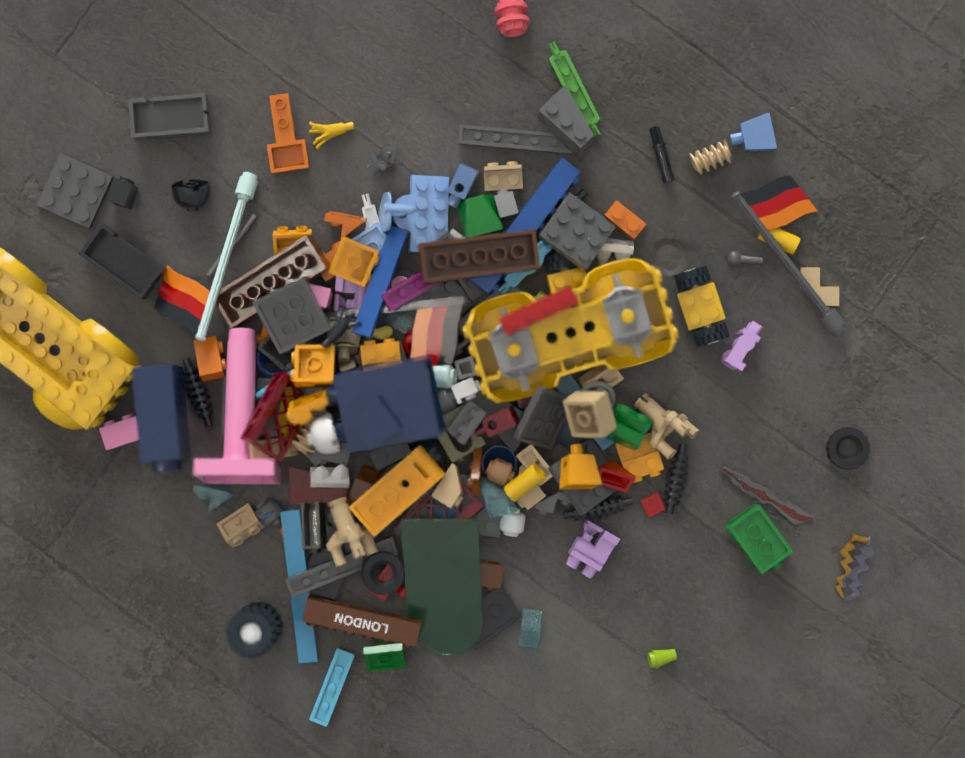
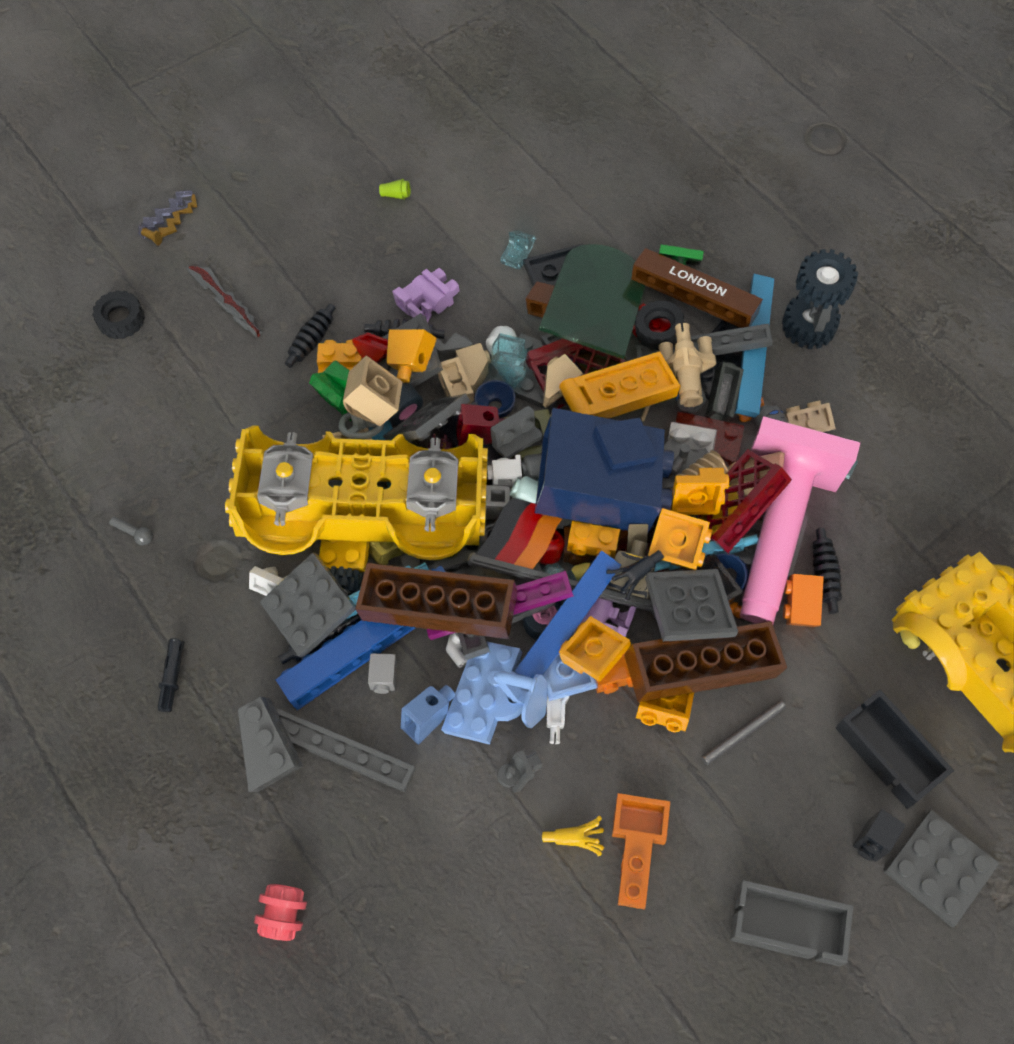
camera: 160 degrees left, 25 degrees down
bright pink brick [99,414,138,450] -> none
dark blue brick [132,364,191,472] -> none
flag [154,172,258,341] -> none
black cylinder [172,179,210,211] -> none
white cylinder [307,414,340,454] -> none
bright pink brick [309,284,334,309] -> none
medium azure plate [309,647,355,727] -> none
orange slope [324,211,367,239] -> none
reddish brown slope [346,464,380,507] -> none
green piece [457,194,503,238] -> none
dark orange plate [468,448,483,496] -> none
tan bracket [484,161,523,192] -> none
medium nougat head [485,458,515,486] -> none
red plate [499,285,579,337] -> none
yellow pin [504,463,546,502] -> none
bright green plate [548,41,601,137] -> none
orange brick [603,200,646,241] -> none
tan wheel [634,393,700,460] -> none
red tile [640,492,666,518] -> none
plate [674,265,730,347] -> none
tan piece [689,140,731,175] -> none
lavender hips [721,321,762,372] -> none
green torso [724,503,793,574] -> none
medium blue torso [729,112,777,152] -> none
flag [731,175,847,336] -> none
yellow pin [757,227,801,255] -> none
tan tile [800,267,839,306] -> none

